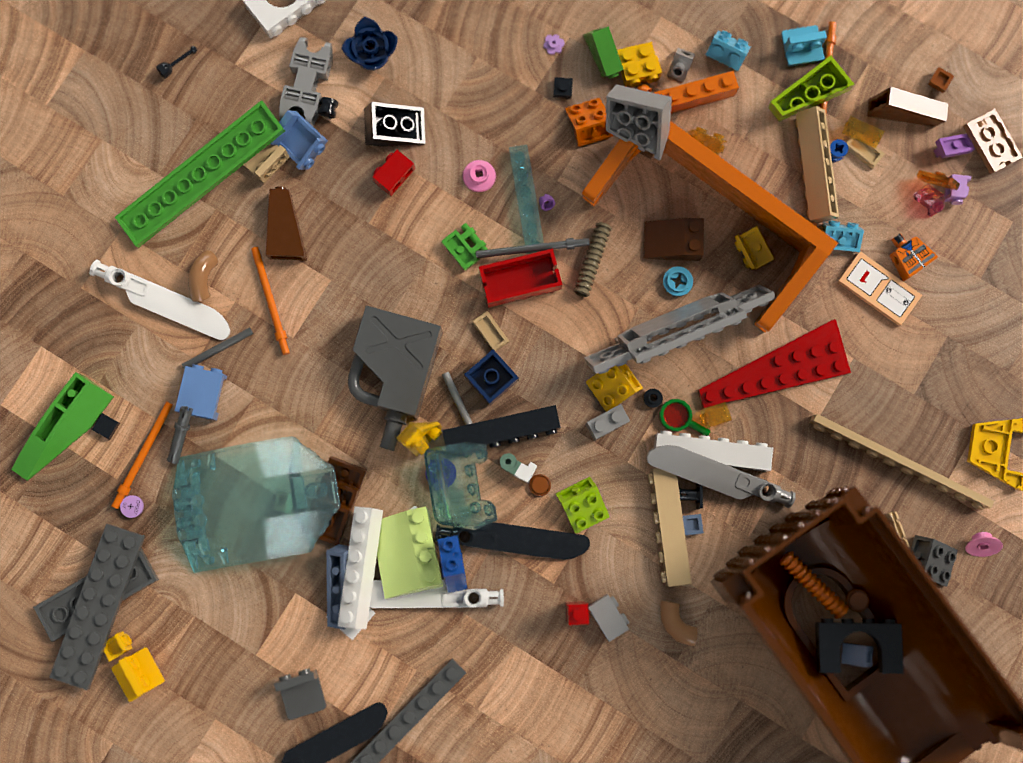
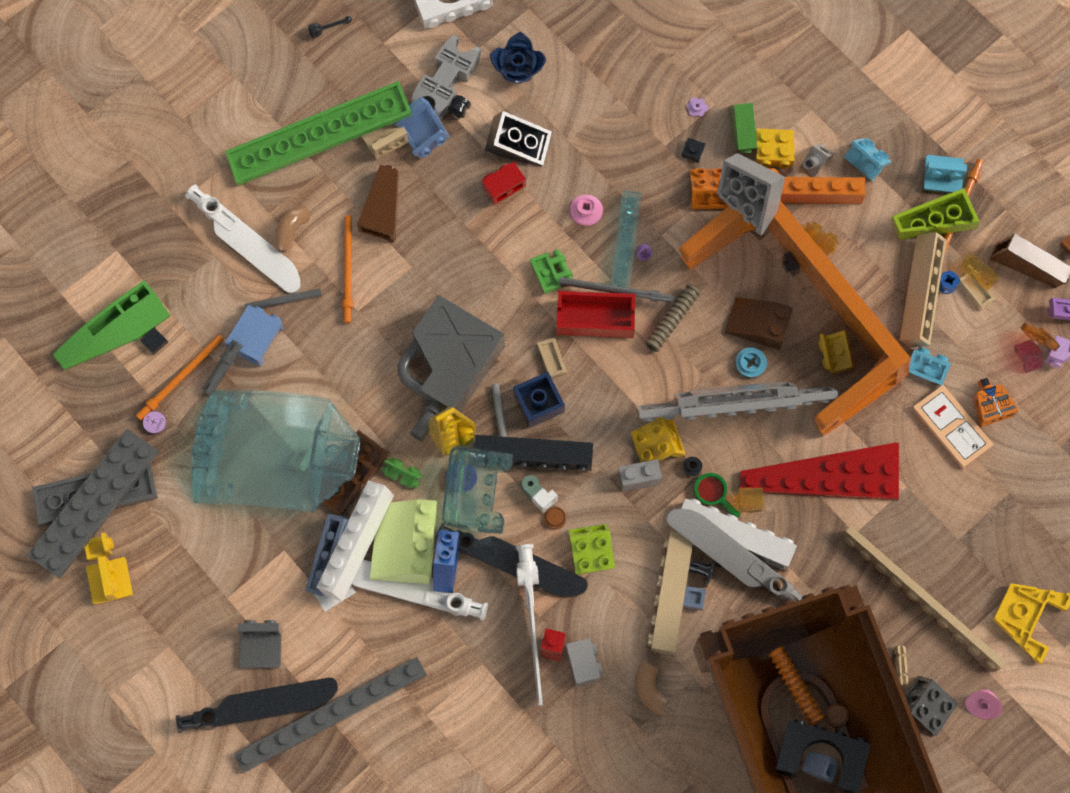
camera: 20 degrees right, 10 degrees down
none -> bright green hinge [381,457,424,489]
none -> white piece [516,544,543,706]
none -> black plate [782,251,800,276]

